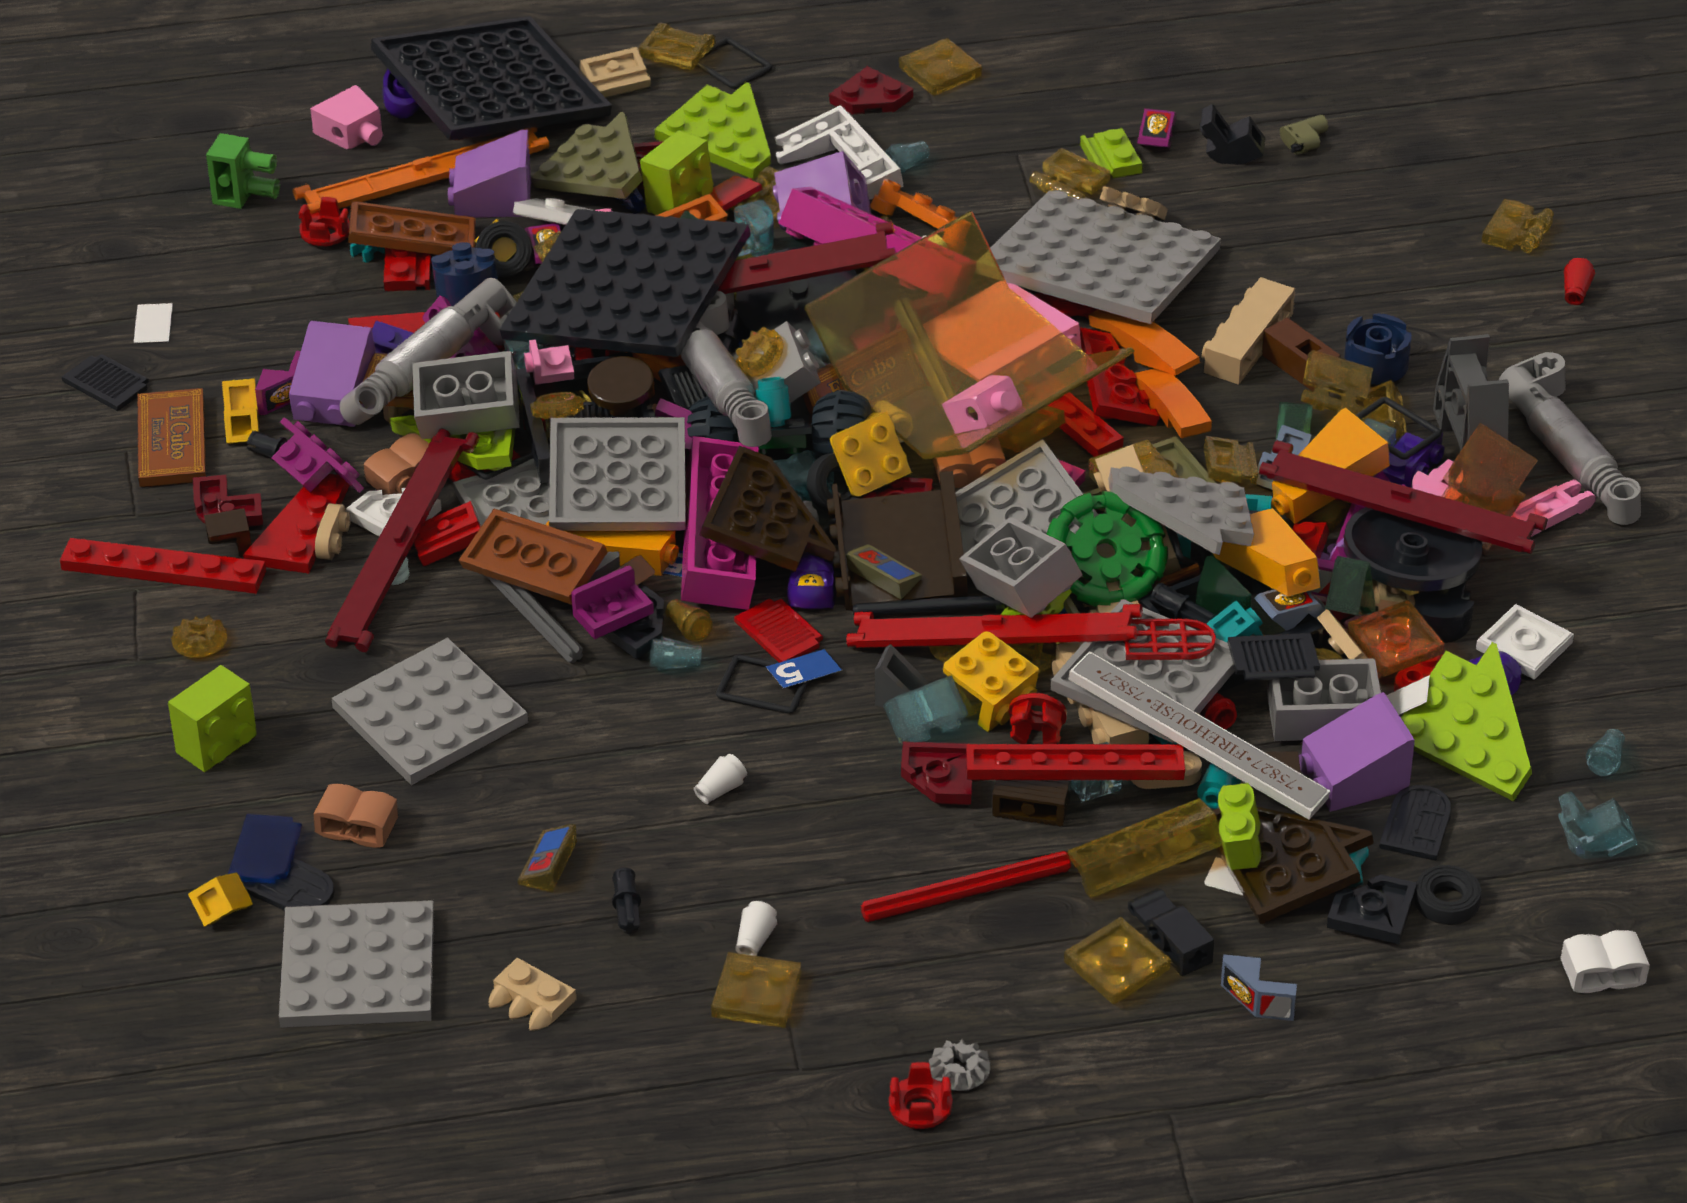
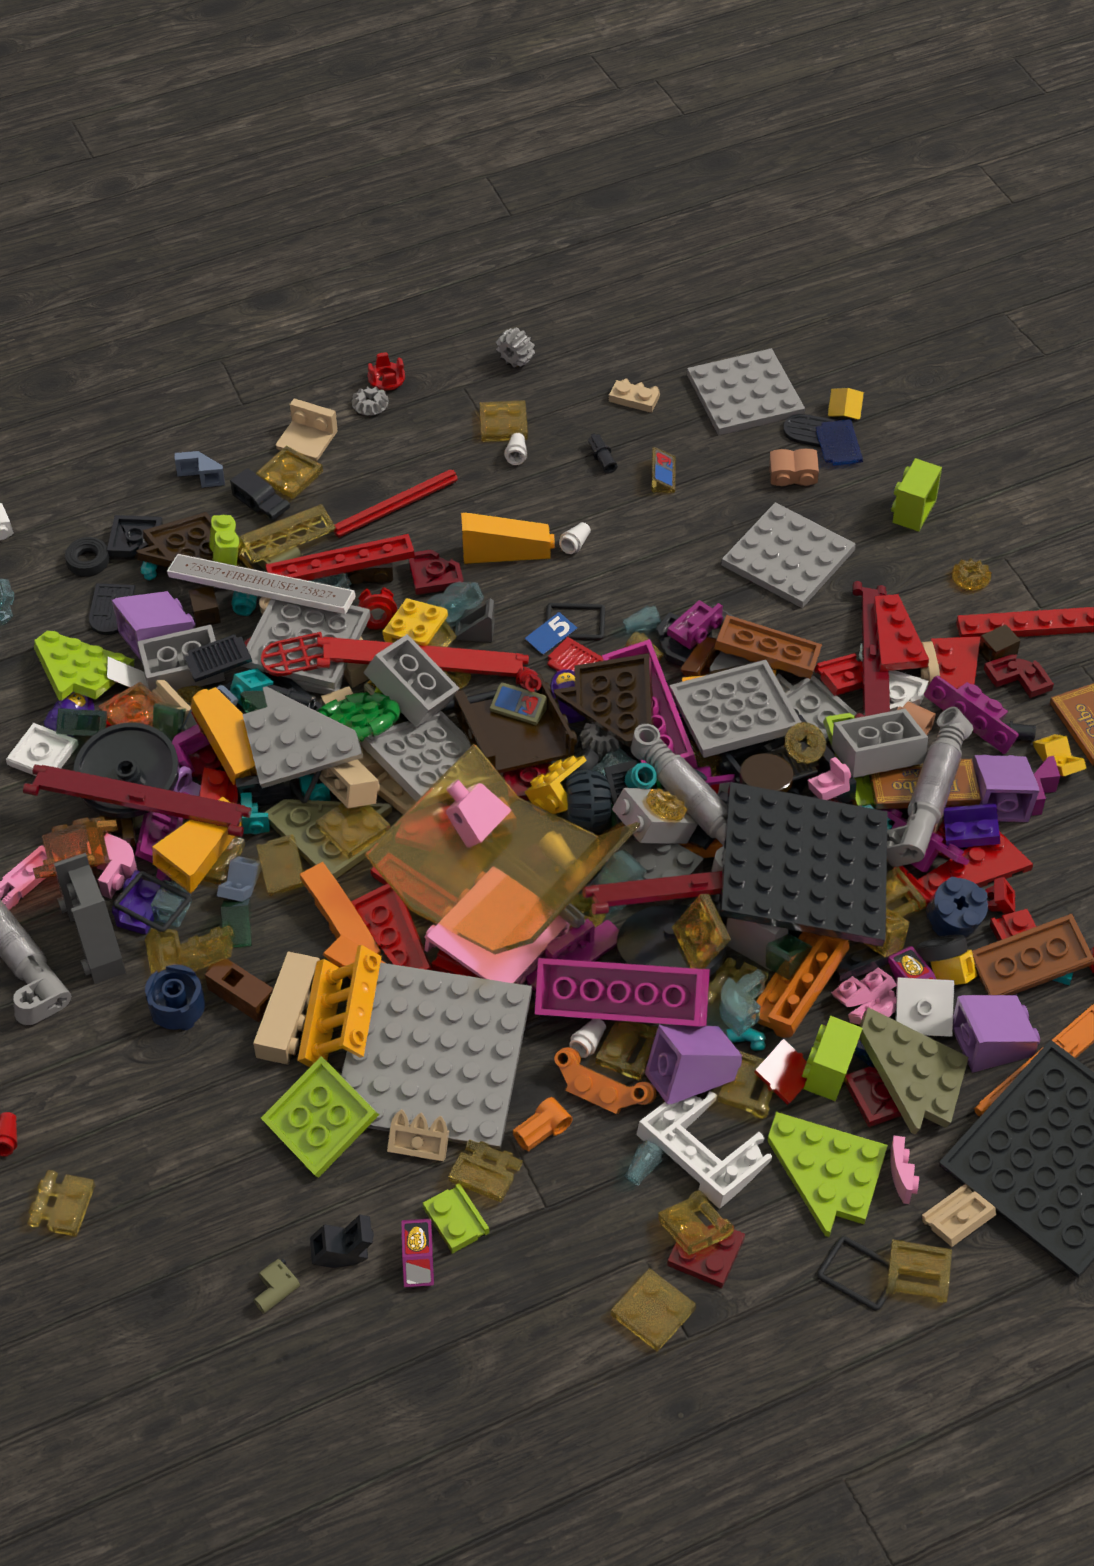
camera: 165 degrees right, 10 degrees up
none -> clear green slope [56,708,107,738]
none -> lime plate [261,1056,379,1178]
none -> tan bracket [276,399,338,461]
none -> light orange fence [297,945,382,1067]
none -> light orange slope [461,513,555,564]
none -> light grey gear [496,327,535,367]
none -> orange piece [513,1097,573,1151]
none -> red pin [517,667,541,692]
none -> clear yellow plate [658,1190,734,1255]
none -> clear yellow plate [672,894,731,969]
none -> red wing [873,594,929,672]
none -> bright pink slope [890,1136,919,1204]
none -> red tile [985,877,1015,915]

